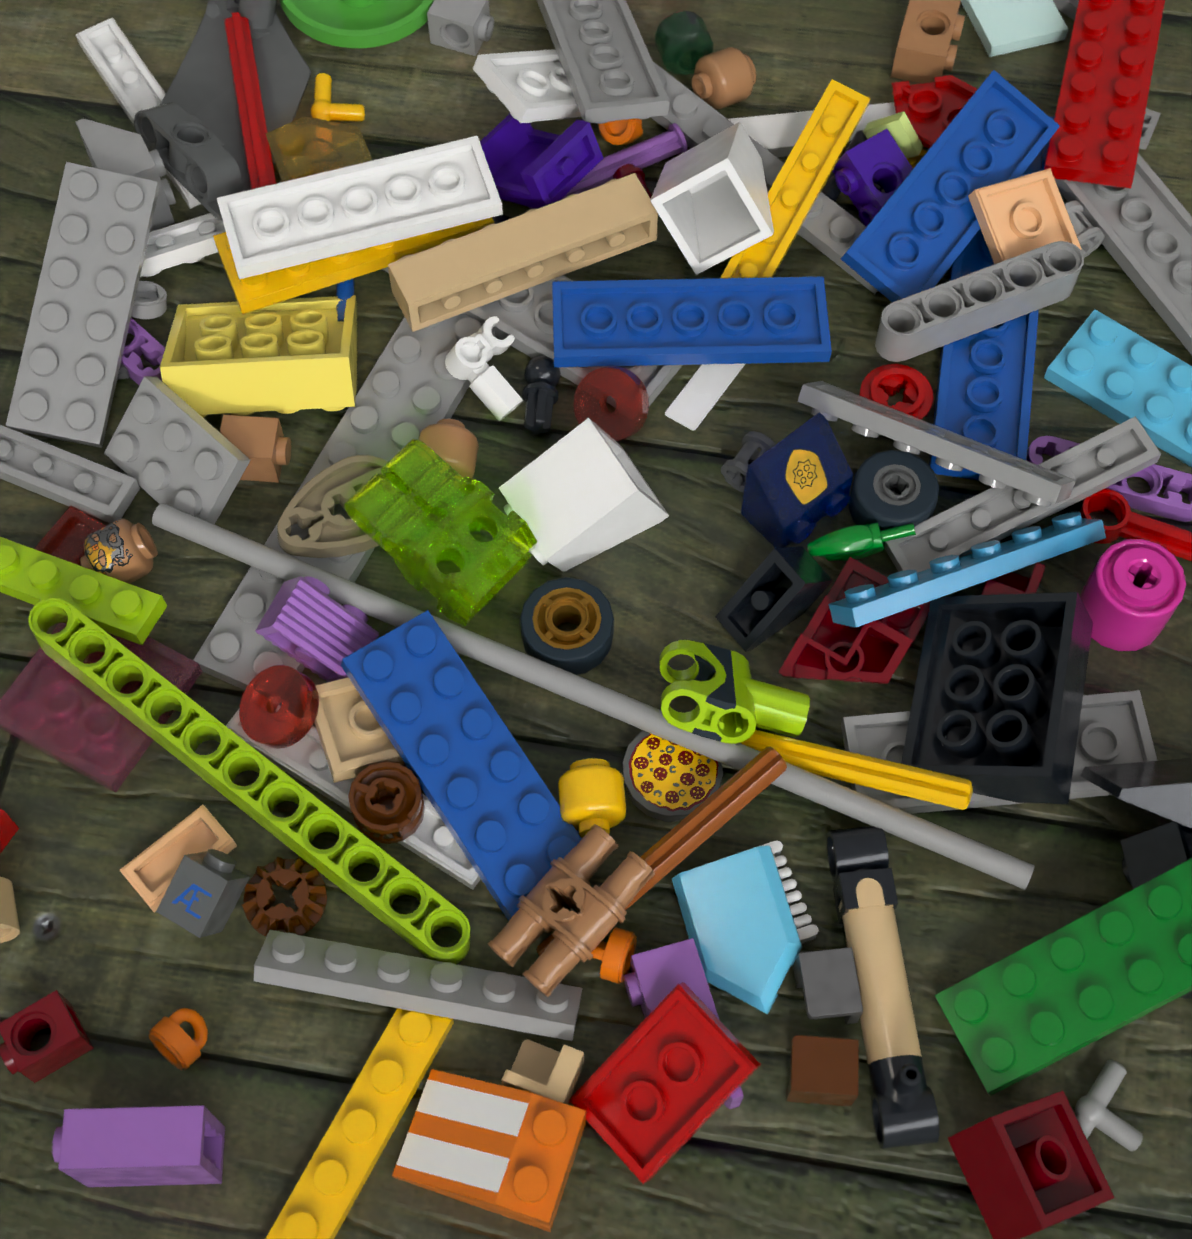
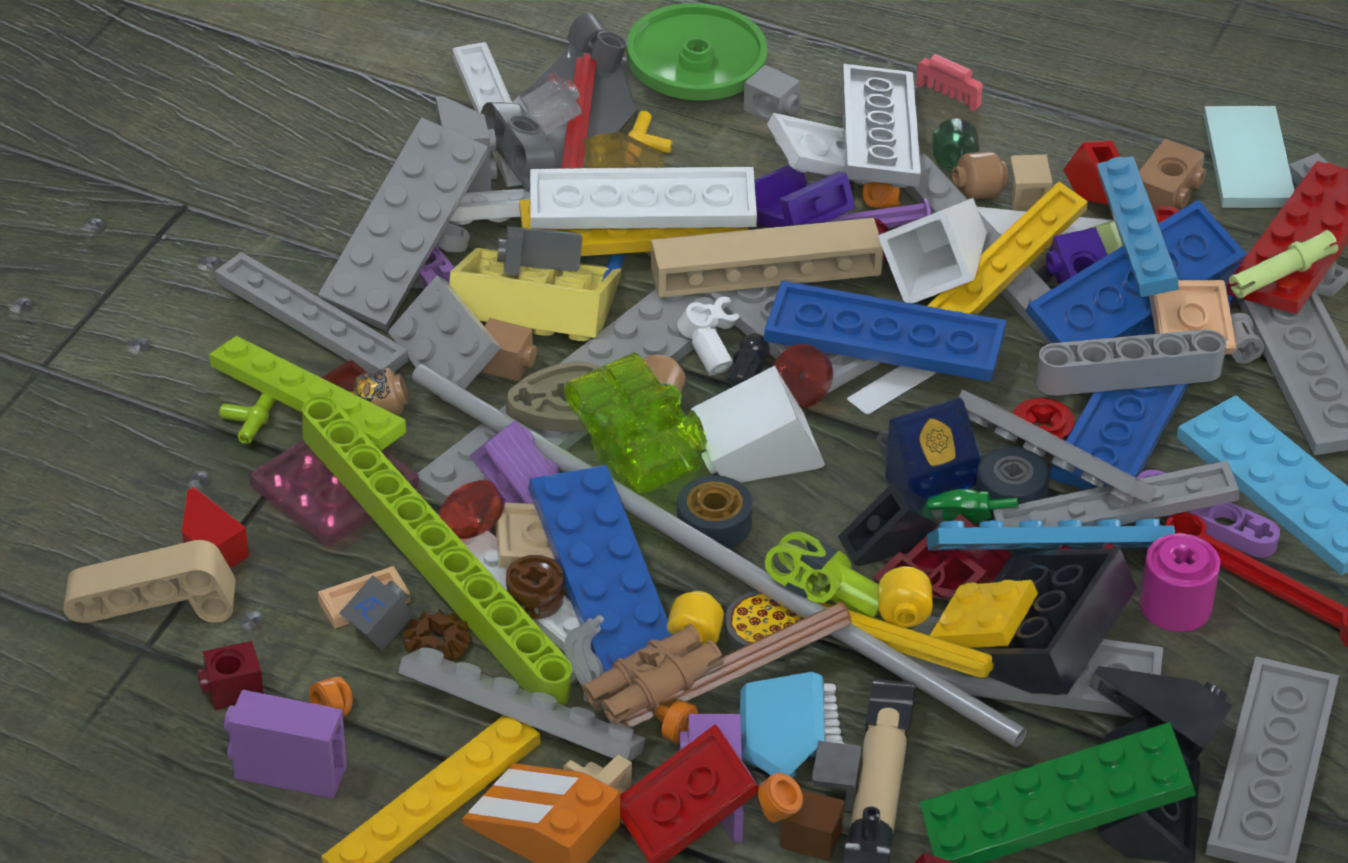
camera: 15 degrees right, 20 degrees down
none -> dark grey bracket [497,227,582,275]
none -> clear brick [518,72,582,135]
none -> light grey piece [564,615,604,702]
none -> orange tile [758,773,803,823]
none -> yellow head [878,566,933,628]
none -> yellow plate [930,580,1038,648]
none -> tan panel [1010,154,1053,211]
none -> red slope [1063,140,1121,205]
none -> dark azure plate [1097,156,1179,297]
none -> yellowish green pin [1229,230,1338,298]

